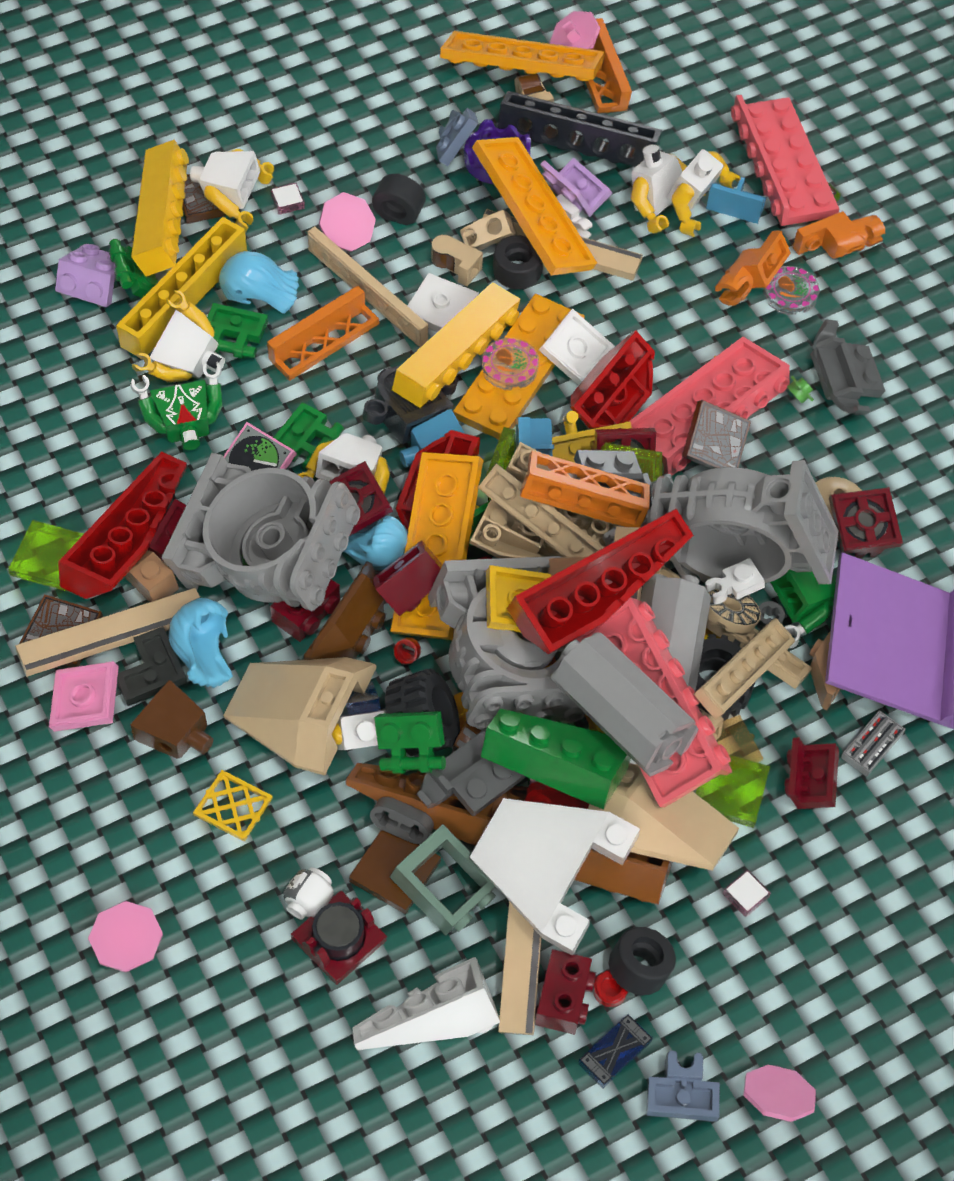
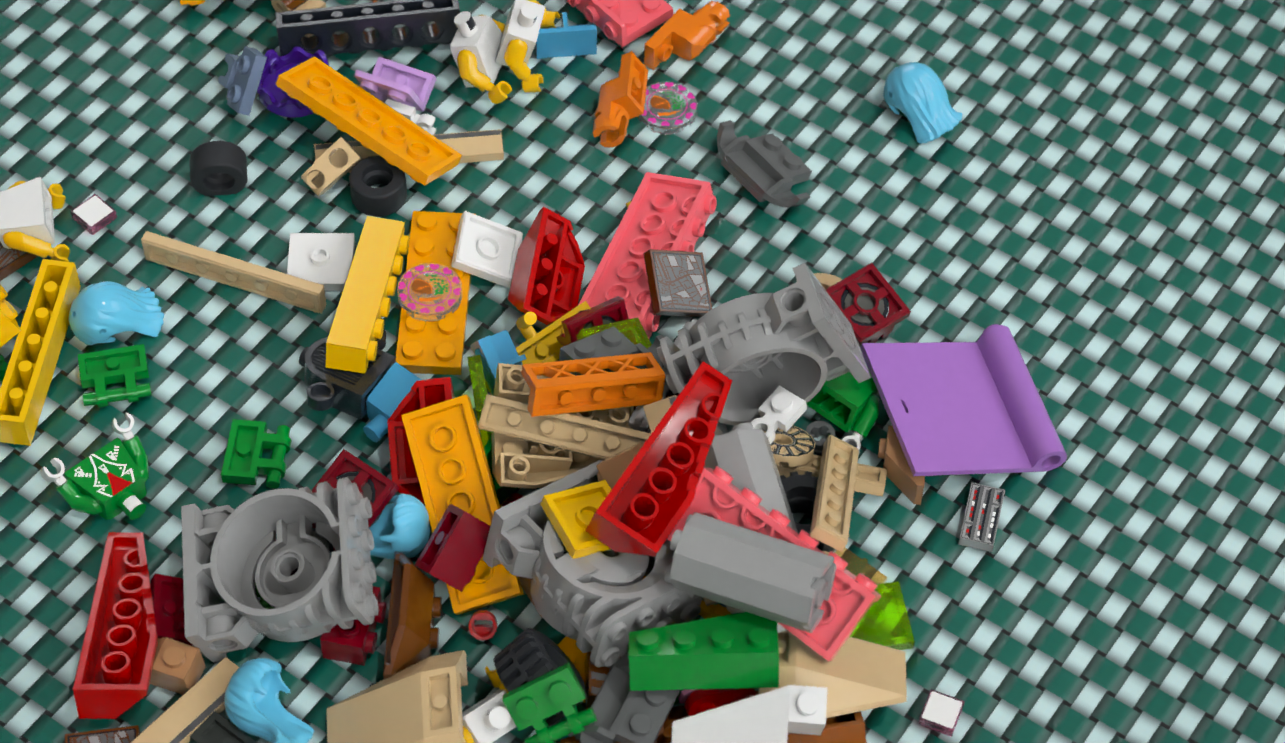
camera: 25 degrees left, 5 degrees down
clear neon green tile [8,520,83,592] -> none
torso [132,290,225,382] -> none
tile [223,422,297,471] -> none
orange fence [267,285,379,381] -> none
white torso [298,433,390,495] -> none
bright pink piece [319,192,376,252] -> none
clear blue tile [346,682,381,715] -> none
tan leg [431,235,483,286] -> none
dark red bracket [785,737,839,809] -> none
bright green plate [787,375,814,404] -> none

